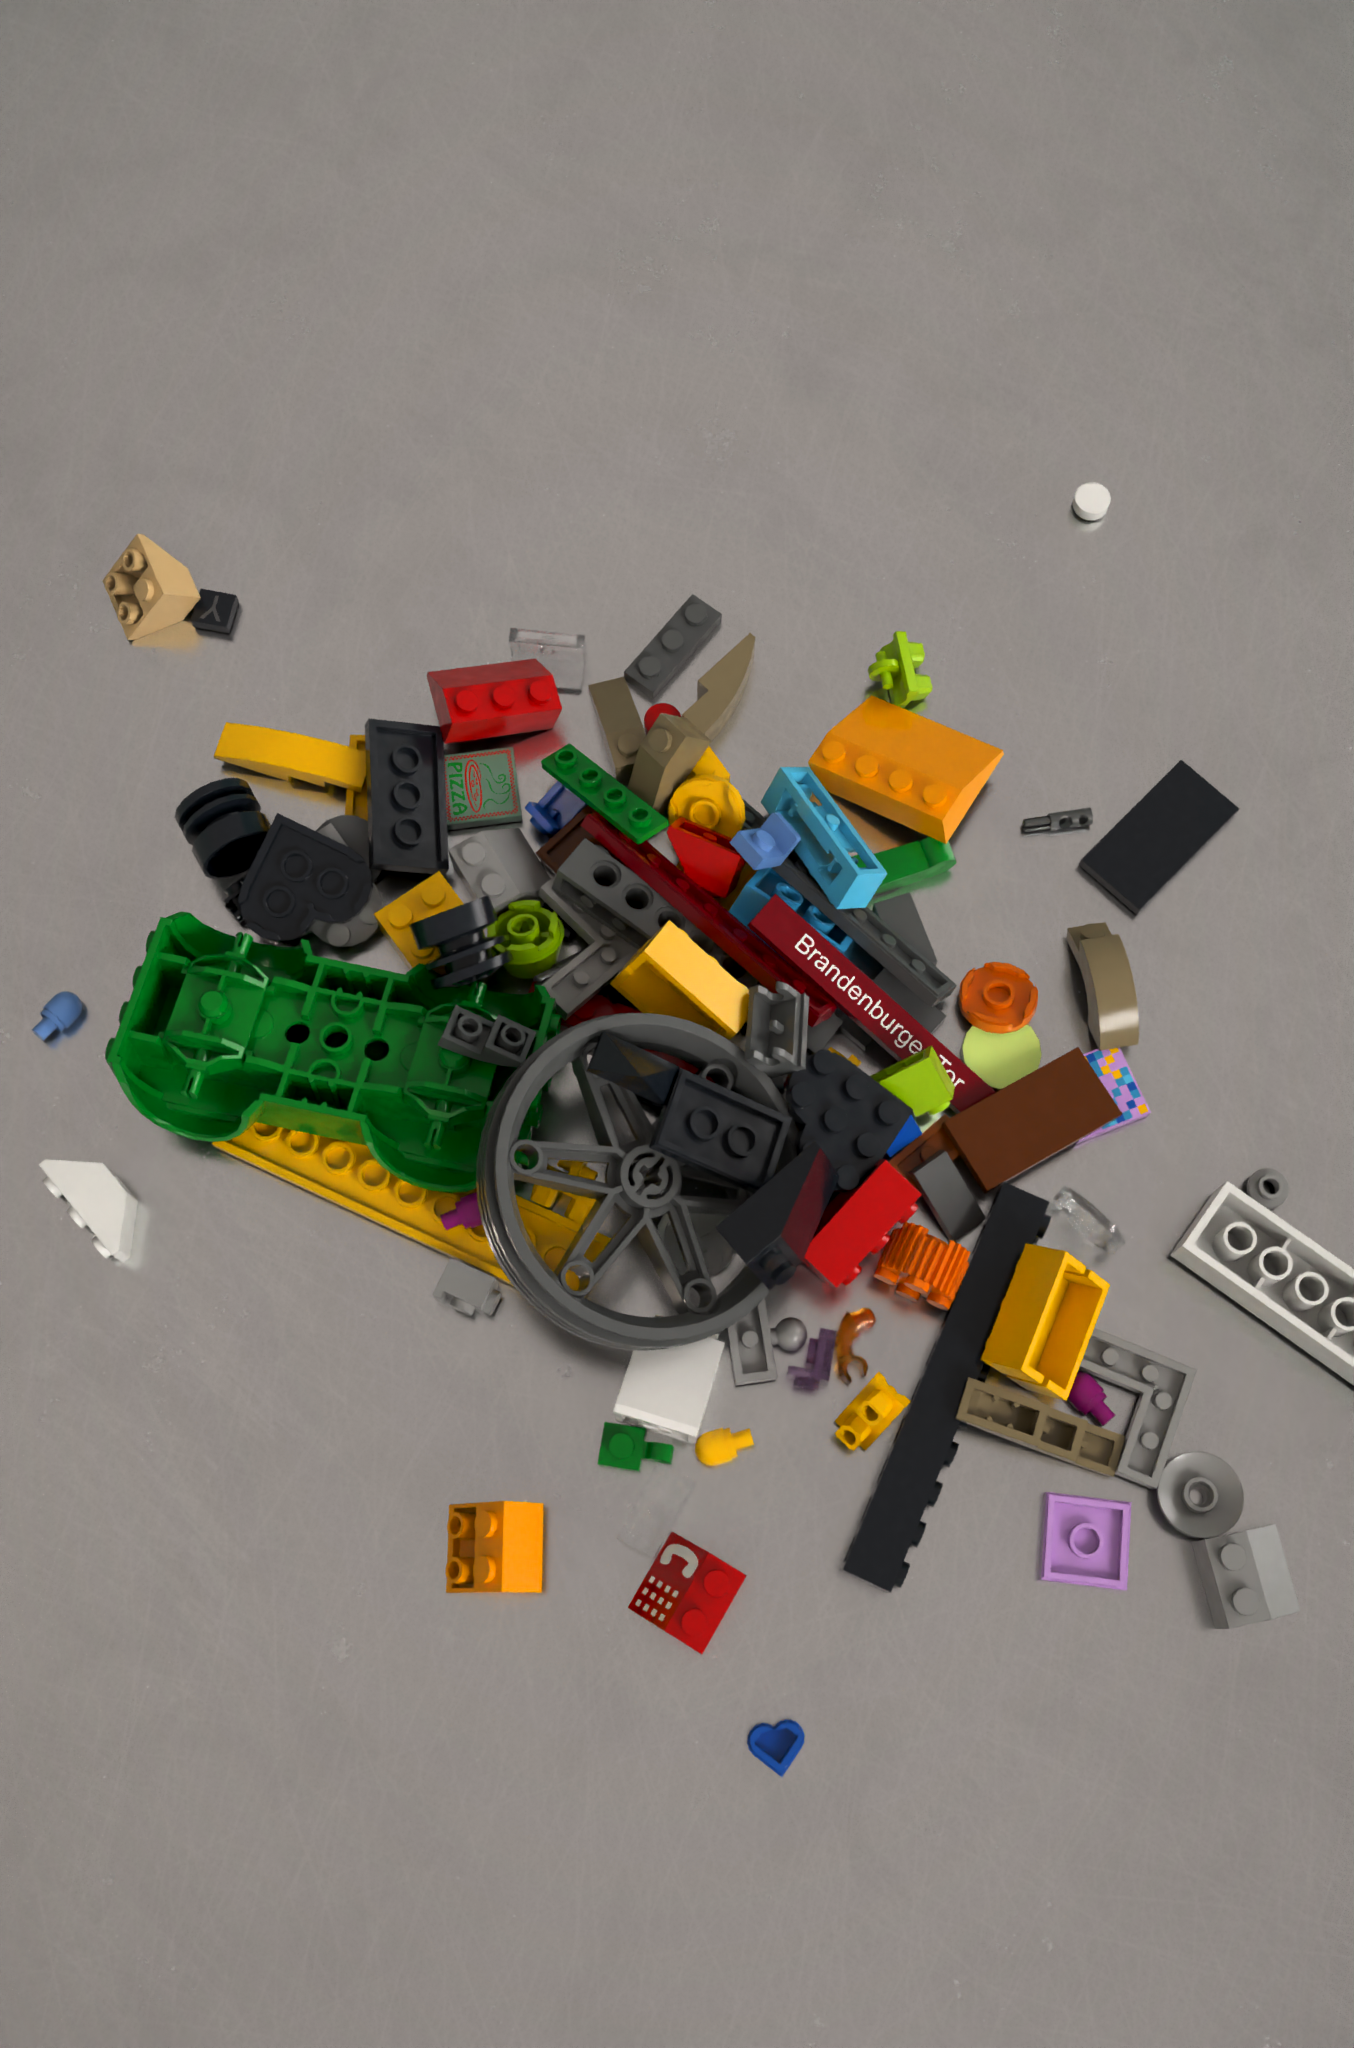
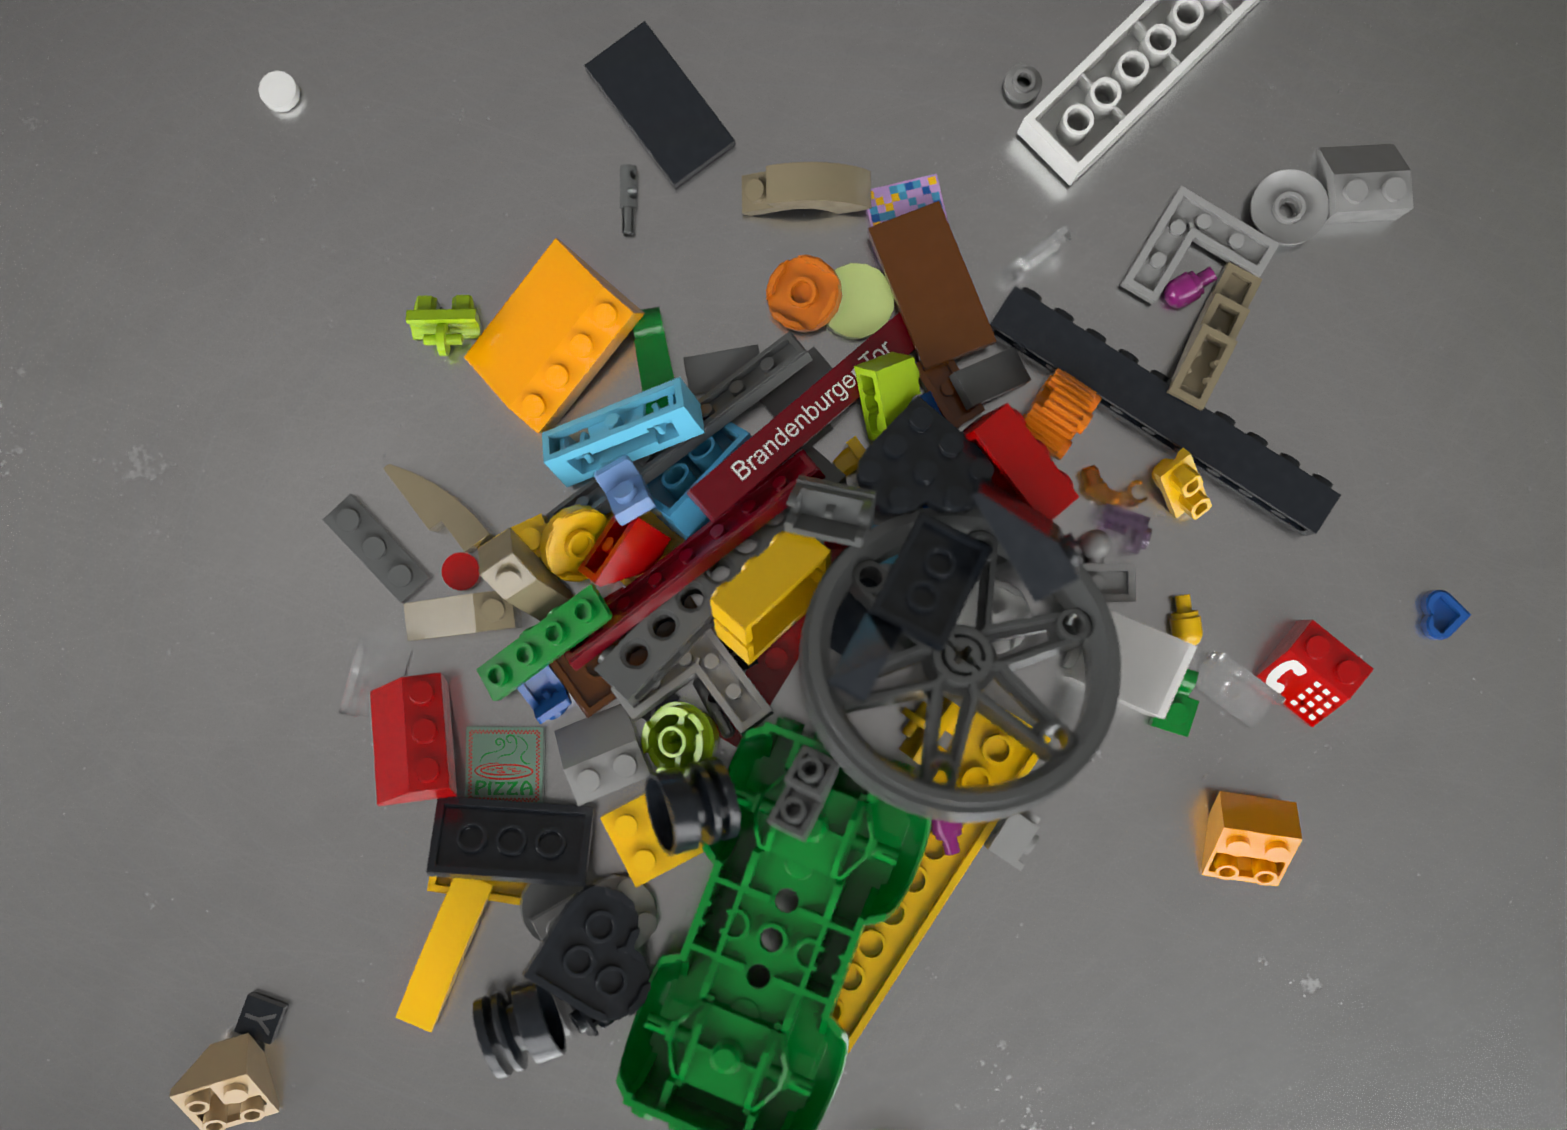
camera: 85 degrees left, 15 degrees up
yellow piece [981,1243,1110,1401] -> none
lavender tile [1038,1492,1132,1591] -> none

